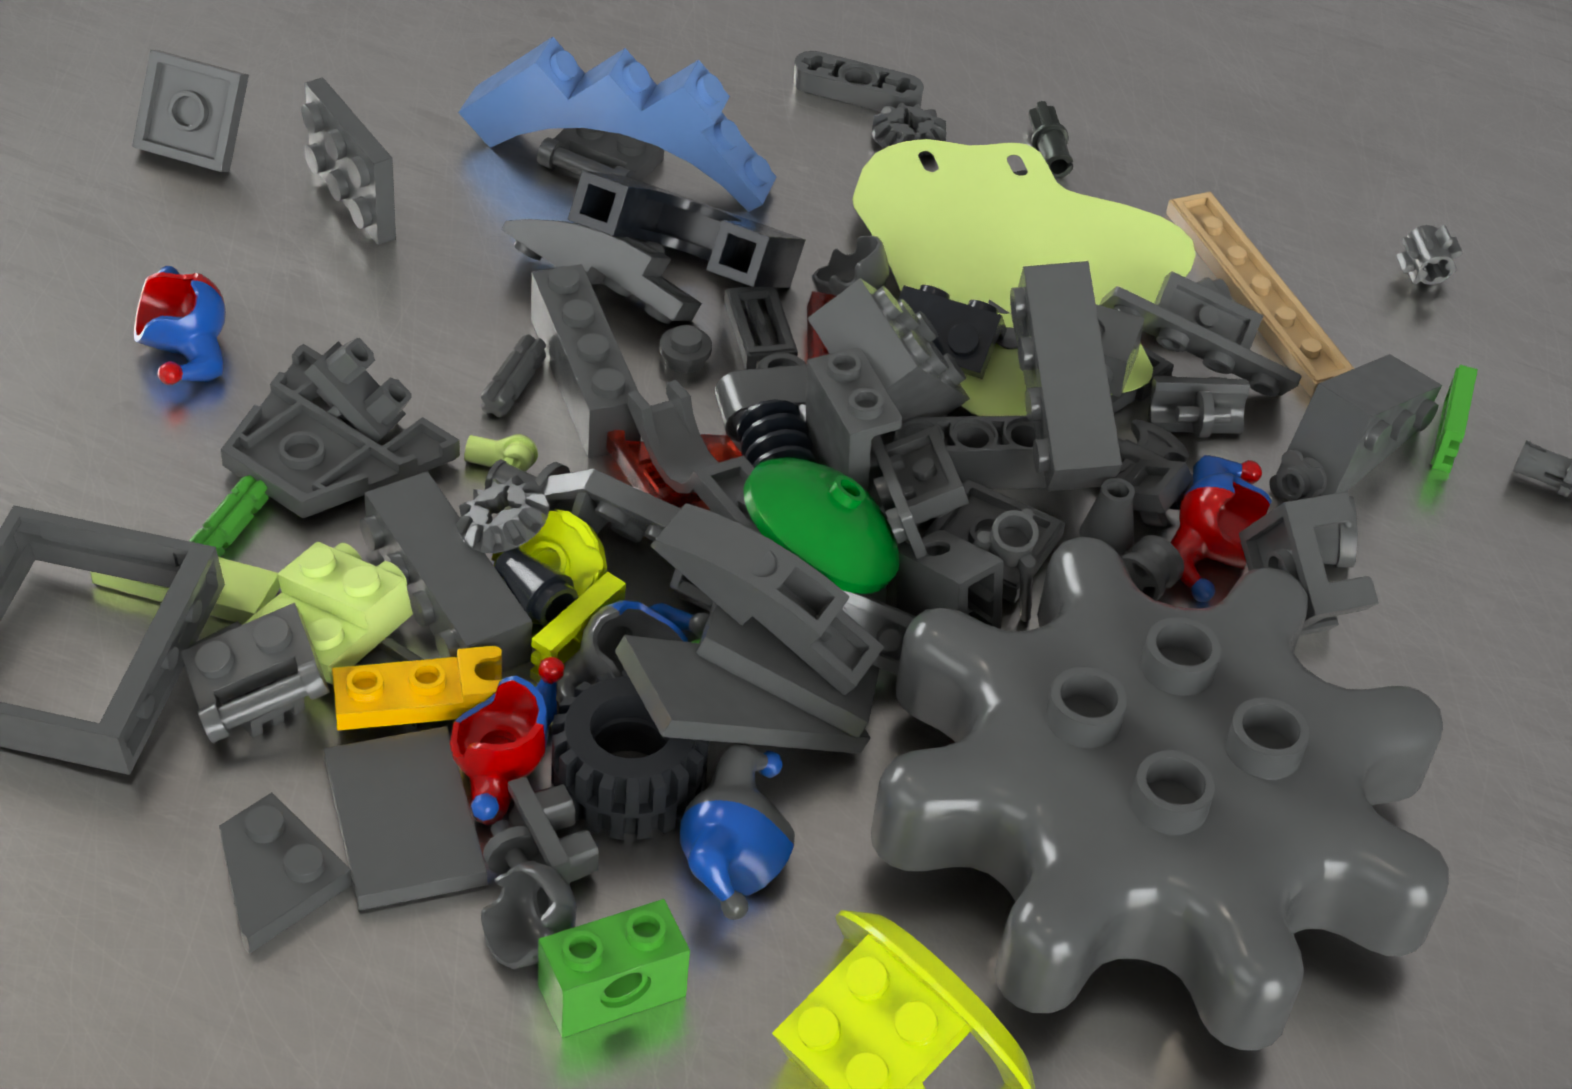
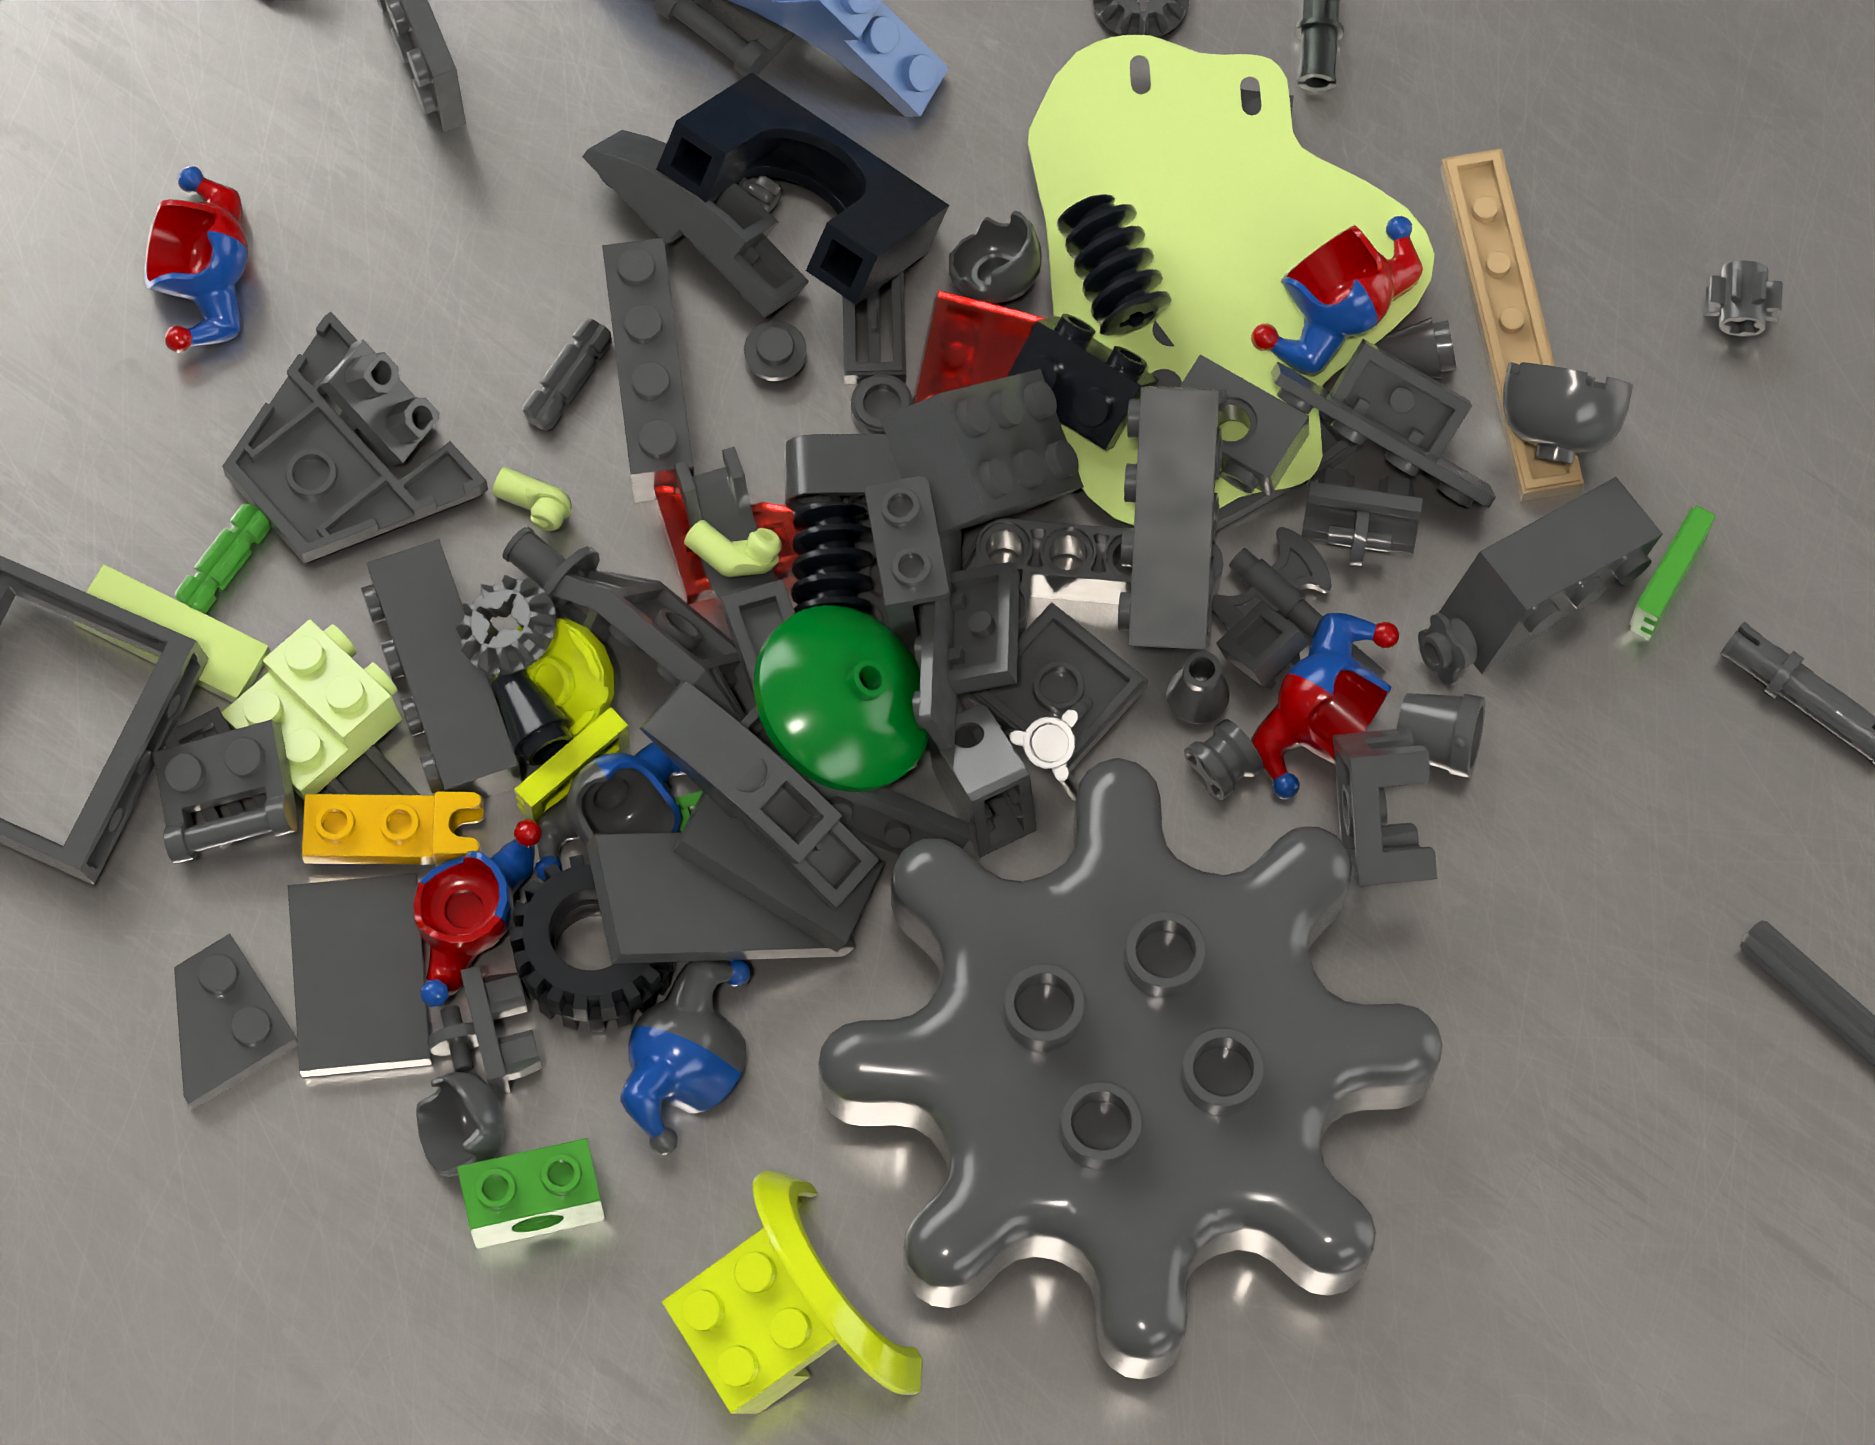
camera: 15 degrees right, 25 degrees up
none -> yellowish green arm [684,520,782,577]
none -> black piece [1057,194,1172,336]
none -> piece [1251,216,1423,376]
none -> dark grey cylinder [1503,362,1633,464]

